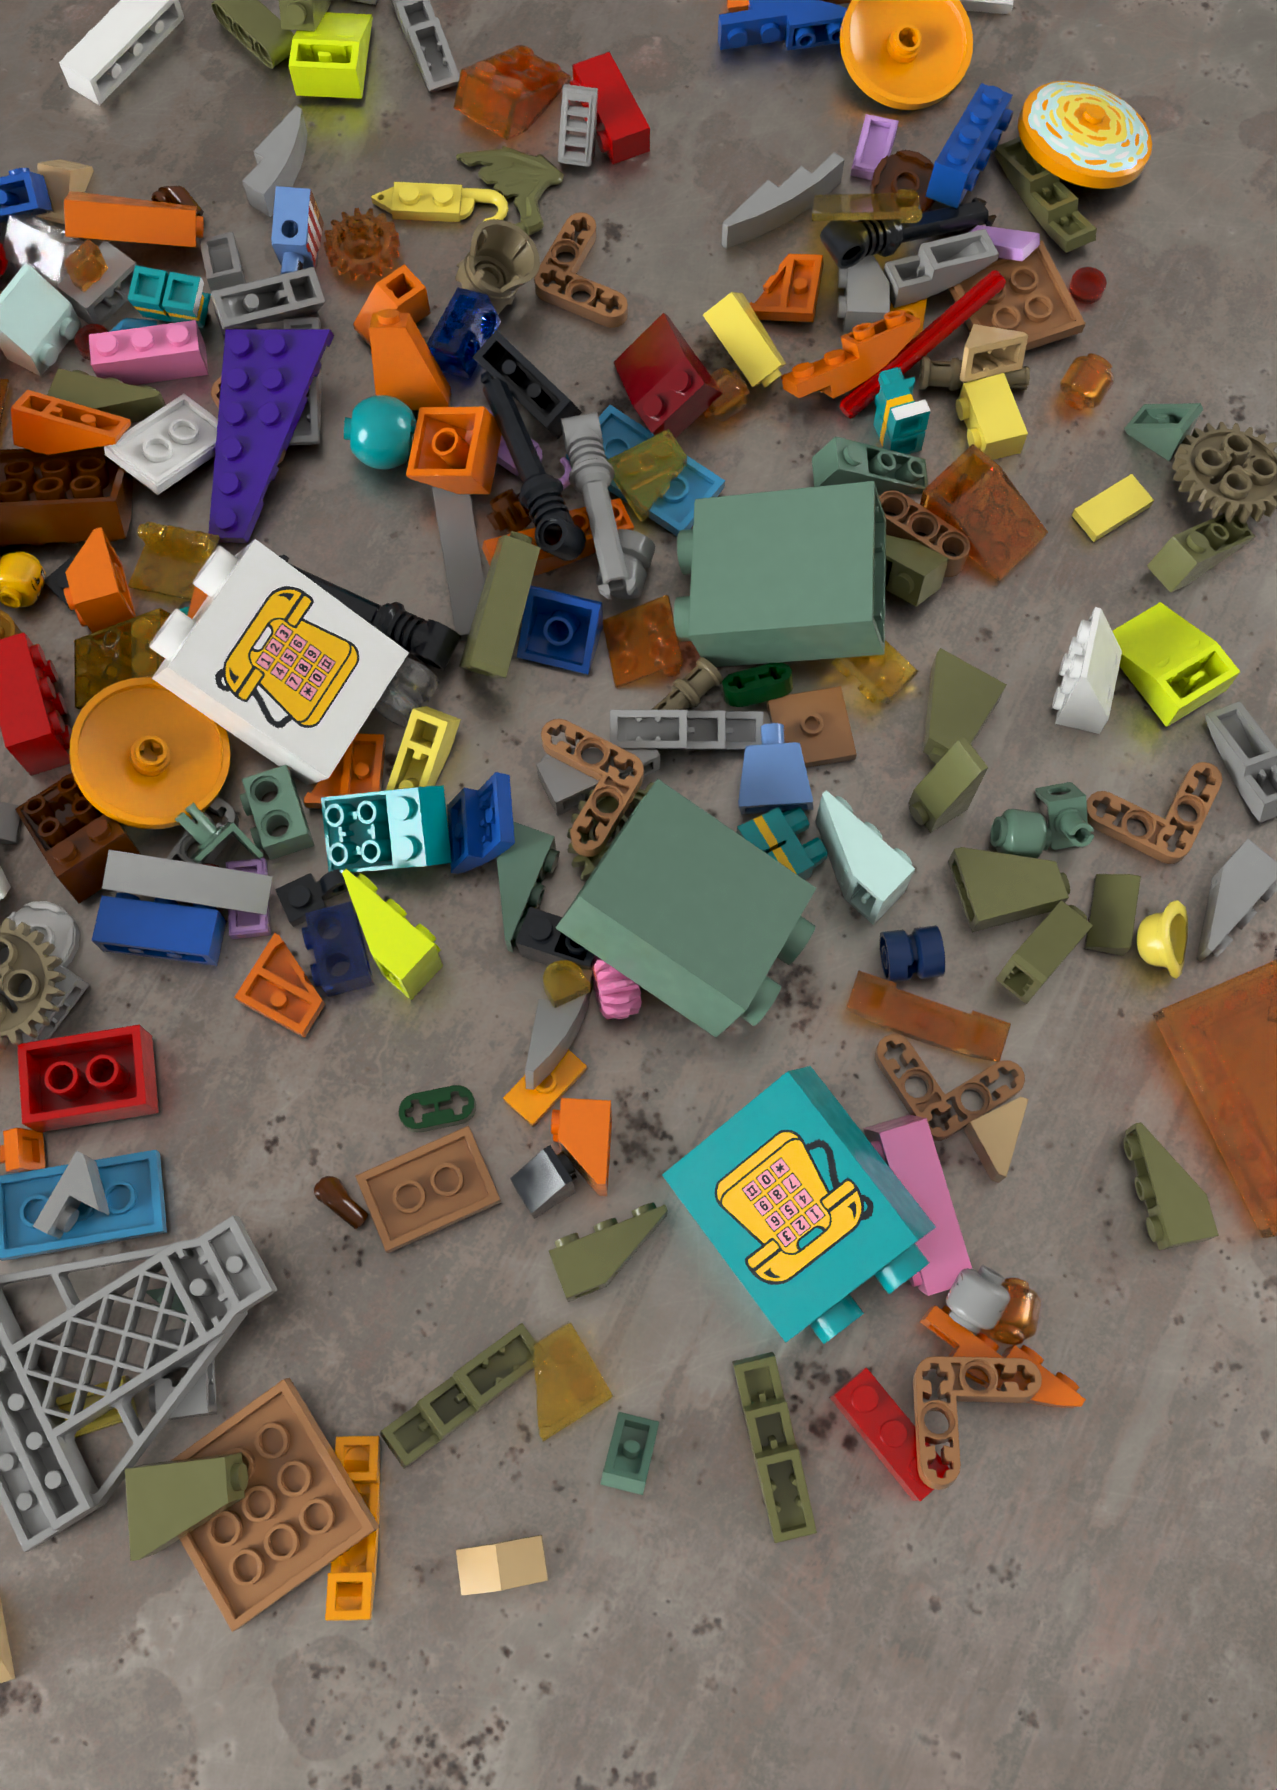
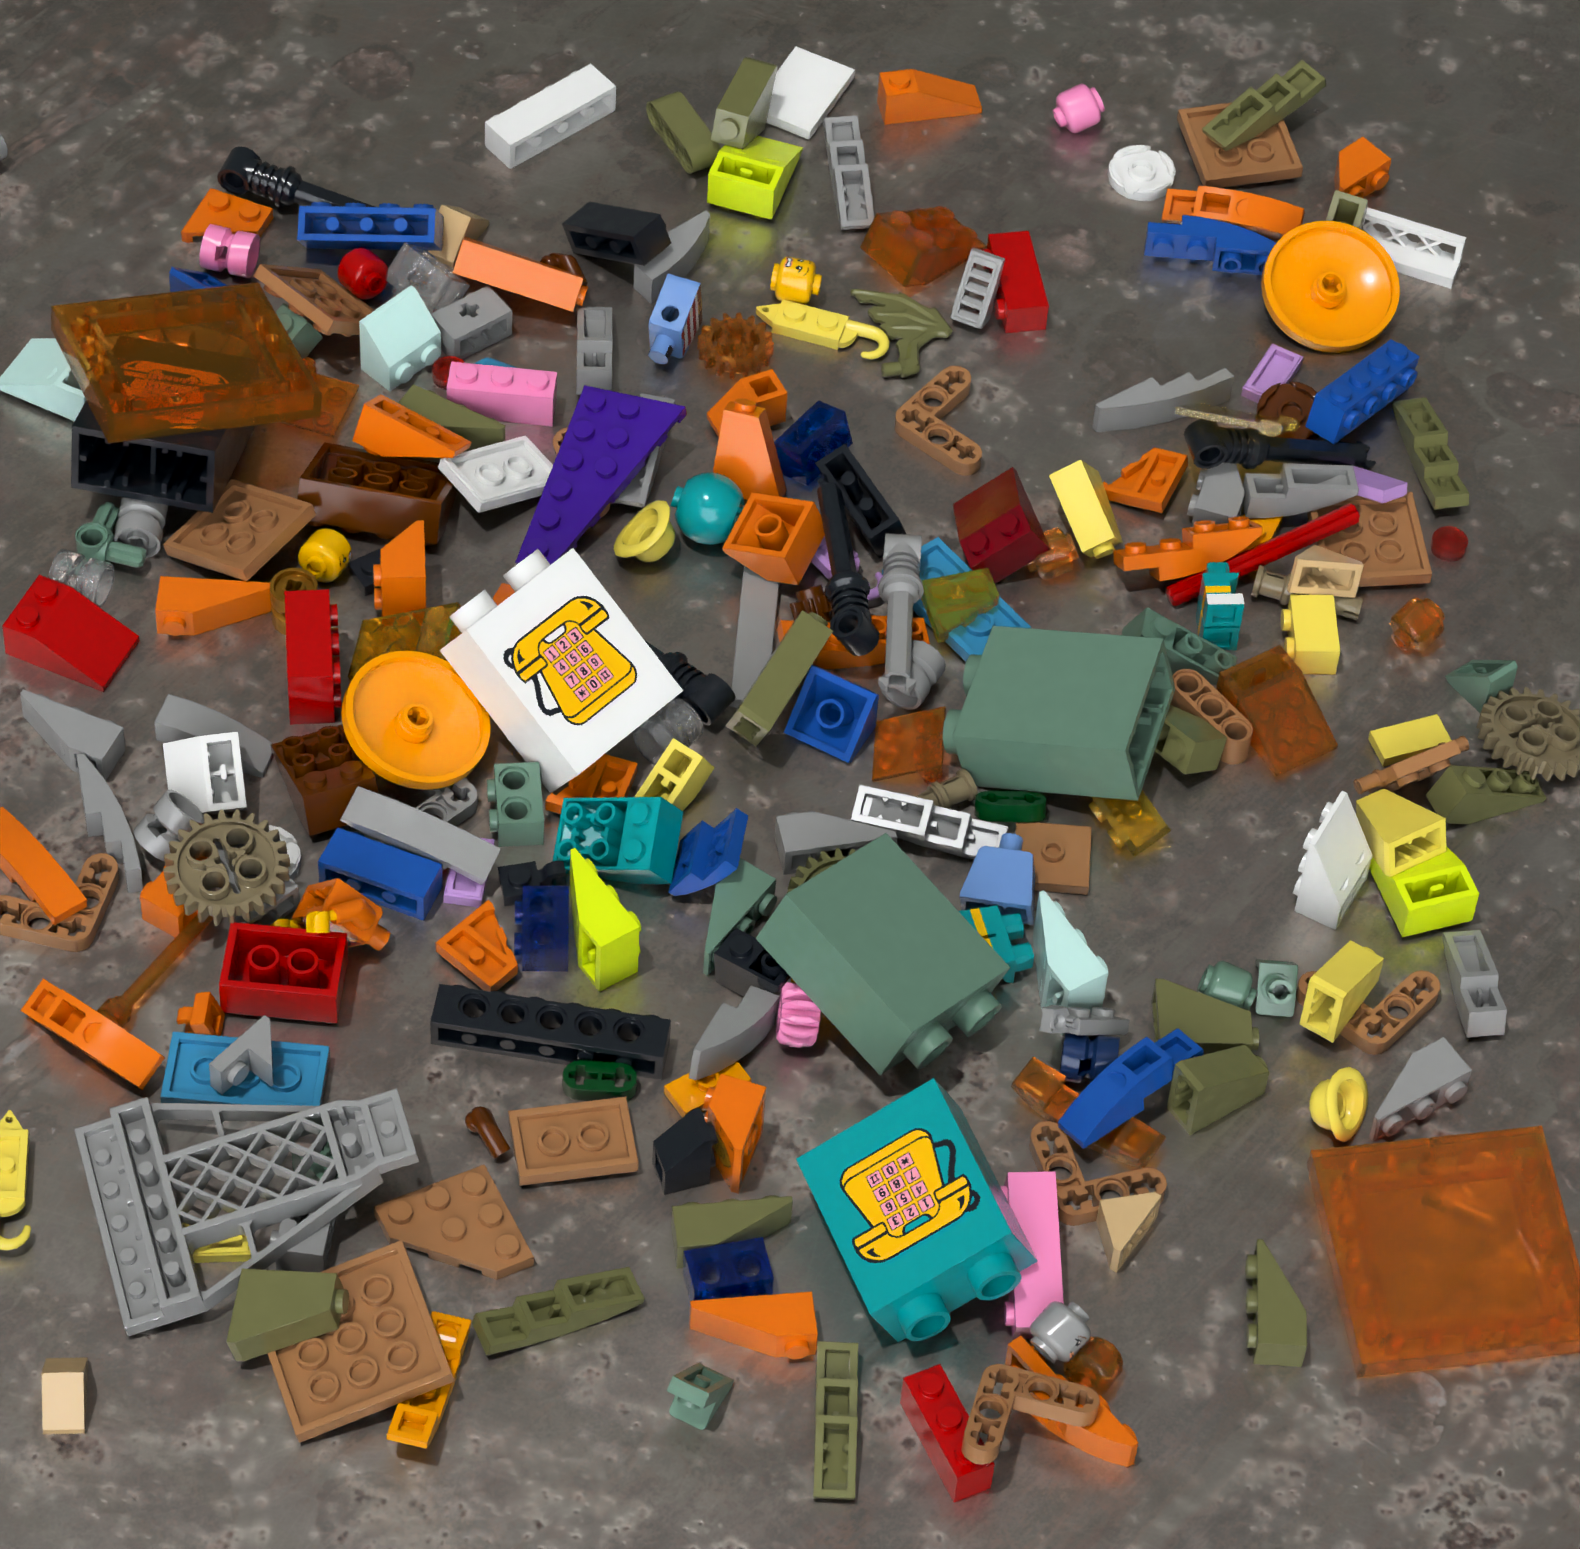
camera: 10 degrees right, 20 degrees down
clear orange plate [63,239,108,292] -> none
teal hips [127,265,211,328] -> none
clear yellow hinge [128,521,220,600] -> none
sand green bracket [175,802,264,863] -> none
light grey slope [211,267,325,329] -> none
dark tan hat [455,219,540,315] -> none
tan slope [456,1535,548,1595] -> none
clear yellow wing [533,1321,614,1441] -> none
medium nougat beam [541,719,644,857] -> none
clear yellow tile [543,960,591,1008] -> none
olive slope [909,736,988,833] -> none
olive slope [923,648,1007,764] -> none
dish [1018,81,1152,189] -> none
olive slope [1085,874,1141,956] -> none
none -> orange torso [269,878,391,951]
none -> medium nougat plate [374,1164,534,1280]
none -> black brick [430,984,671,1080]
none -> black brick [562,202,671,266]
none -> light yellow hat [613,500,675,562]
none -> clear blue brick [682,1237,774,1301]
none -> orange slope [689,1292,818,1359]
none -> yellow head [770,257,822,305]
none -> light grey hinge [1039,1005,1130,1035]
none -> blue slope [1058,1028,1204,1149]
none -> light yellow slope [1300,940,1384,1043]
none -> medium nougat plate [1353,736,1469,794]
none -> light yellow slope [1356,788,1446,877]

